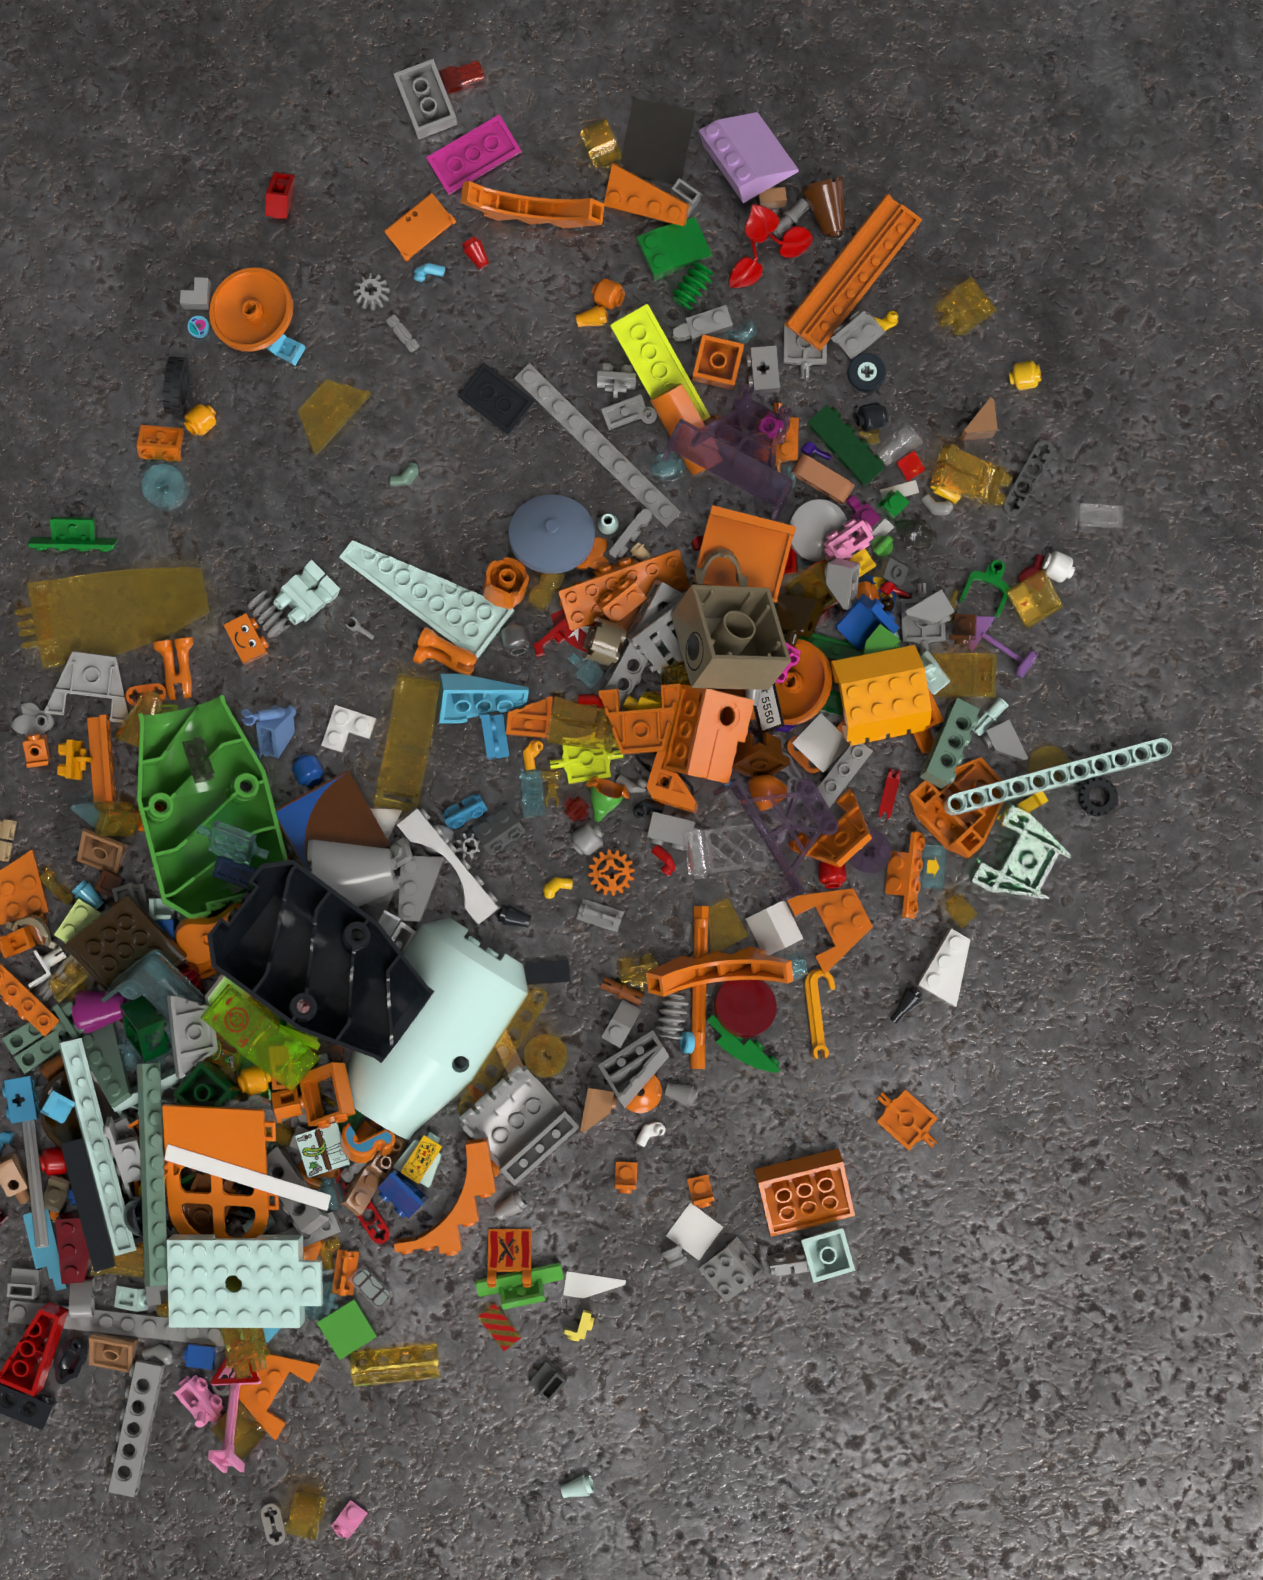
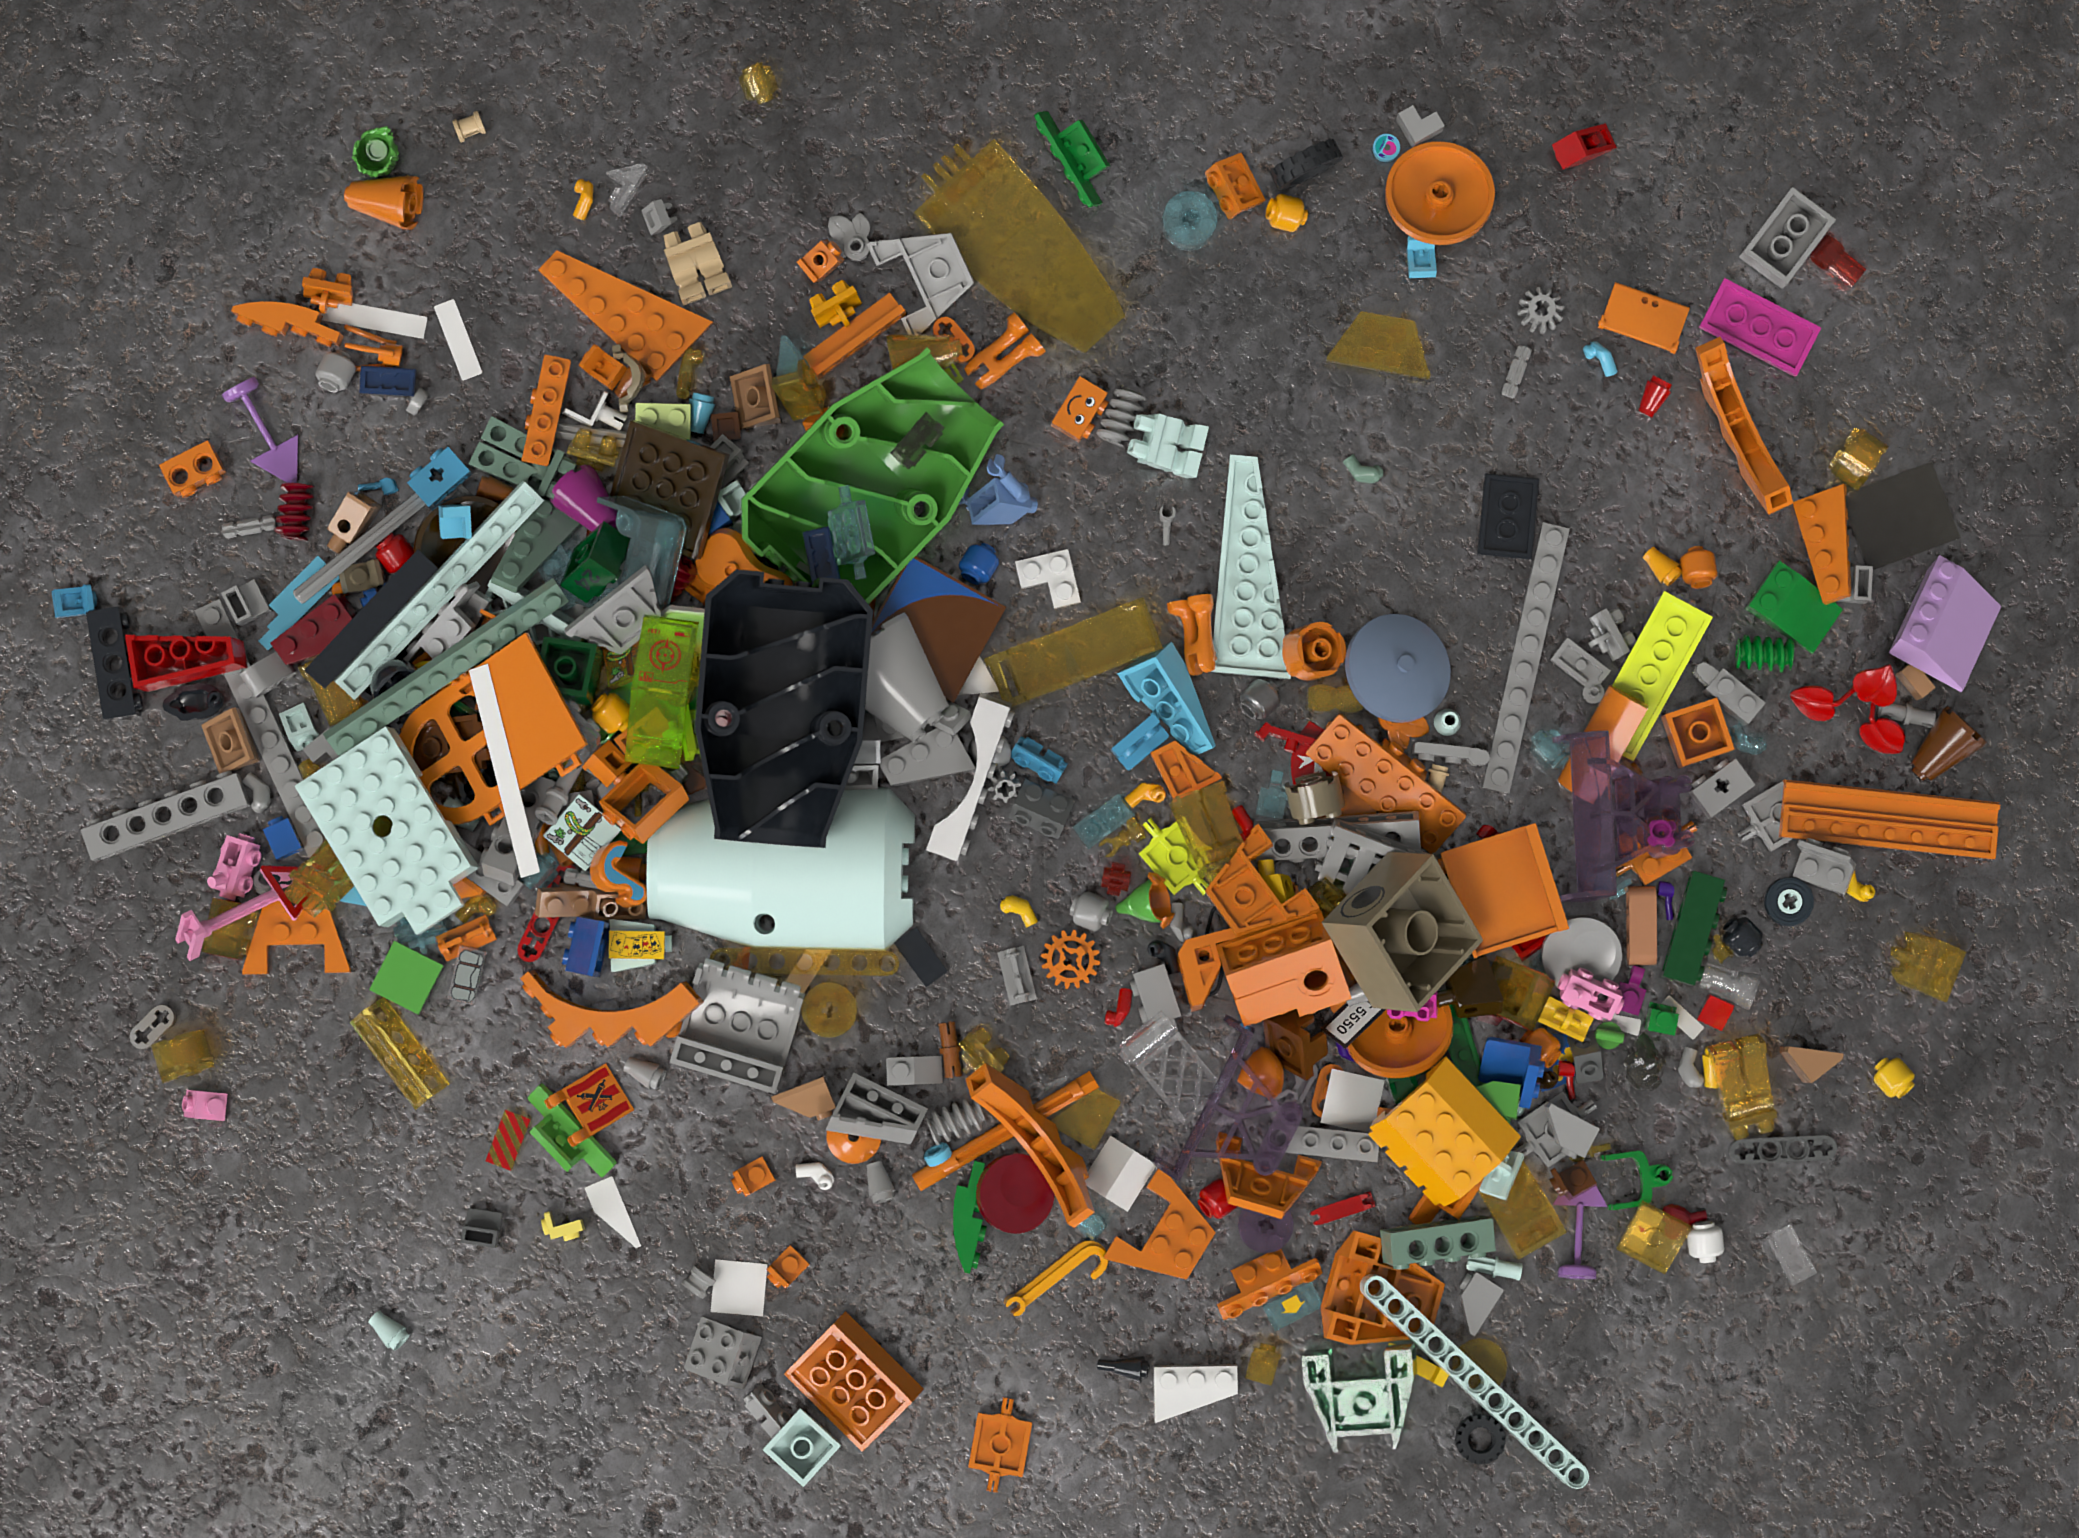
camera: 55 degrees right, 0 degrees up
black cone [497,904,531,928] -> none
orange bracket [597,577,648,623] -> none
dark tan helmet [694,548,748,587] -> none
light grey slope [824,558,860,610] -> none
none -> light grey pin [535,749,591,825]

